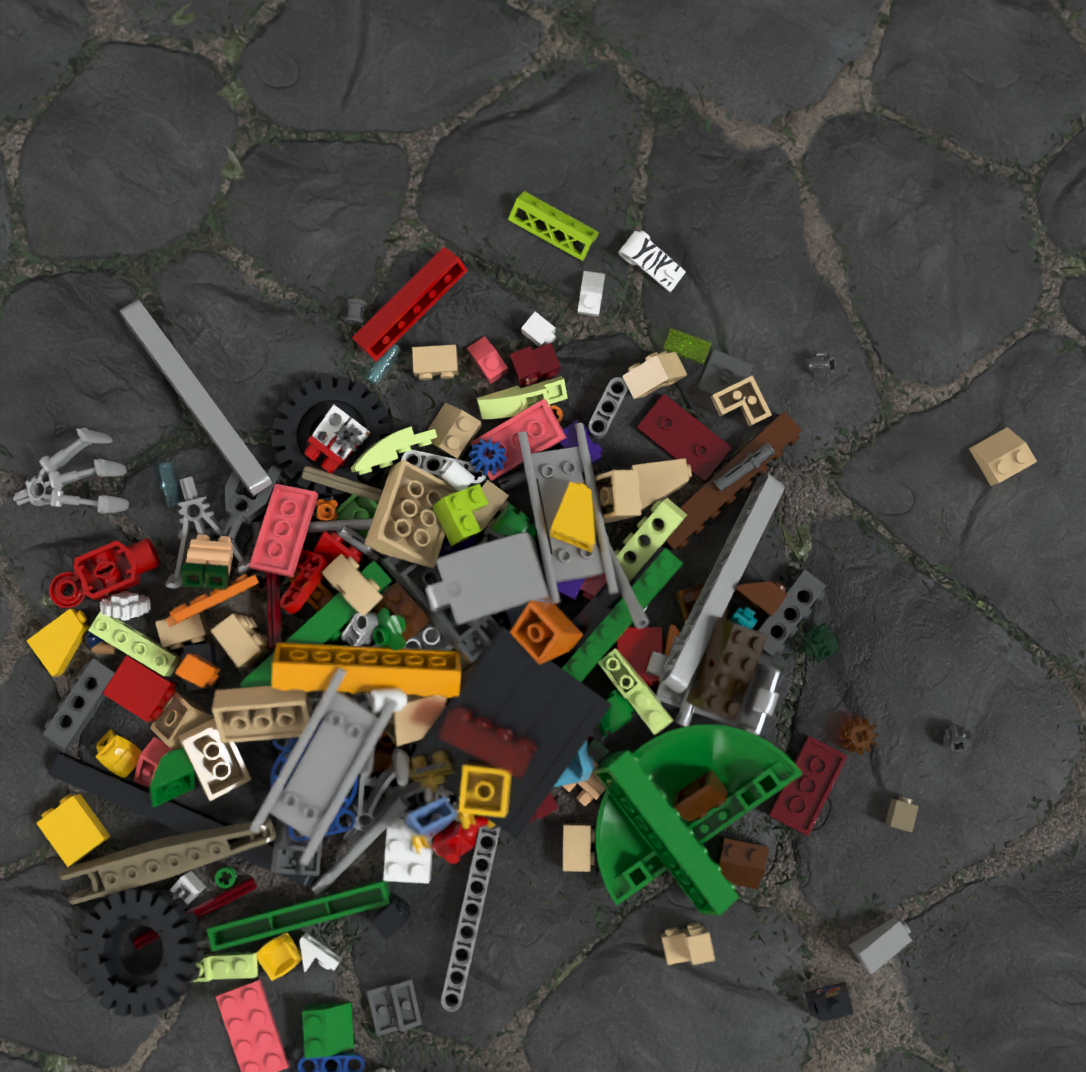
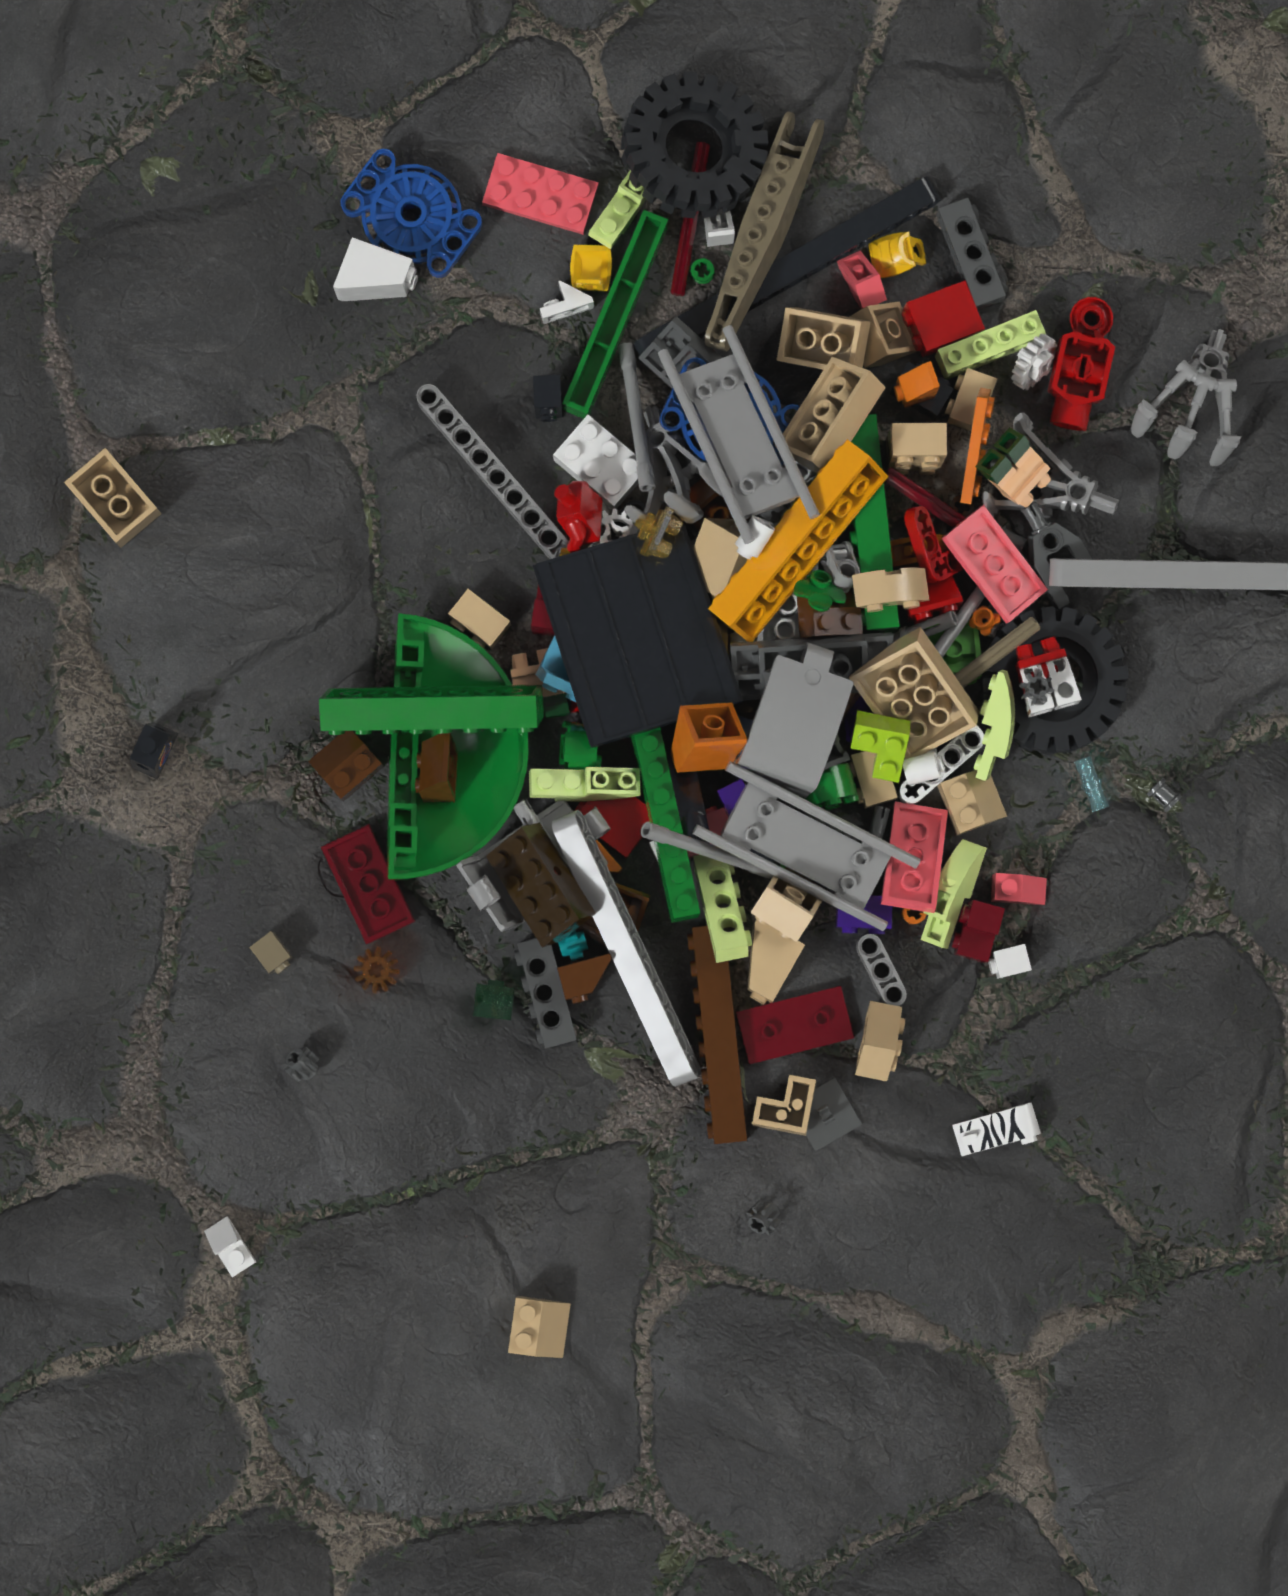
camera: 125 degrees right, 0 degrees up
yellow slope [27,609,90,677] -> none
yellow brick [37,794,111,867] -> none
arm [85,632,116,654] -> none
green slope [150,748,195,808] -> none
clear light blue pin [158,462,179,508] -> none
green slope [302,1002,354,1058] -> none
red brick [352,247,468,361] -> none
dark grey slope [365,979,422,1037] -> none
medium blue torso [401,796,476,854] -> none
tan brick [412,345,459,380] -> none
clear red brick [437,706,538,779] -> none
yellow brick [459,762,513,817] -> none
blue gear [469,438,507,476] -> none
lime fence [508,191,599,261] -> none
yellow slope [549,481,595,553] -> none
white slope [577,271,605,317] -> none
tan brick [661,922,715,965] -> none
clear neon green plate [663,328,711,364] -> none
dark grey pin [713,442,775,492] -> none
light grey slope [849,917,912,974] -> none

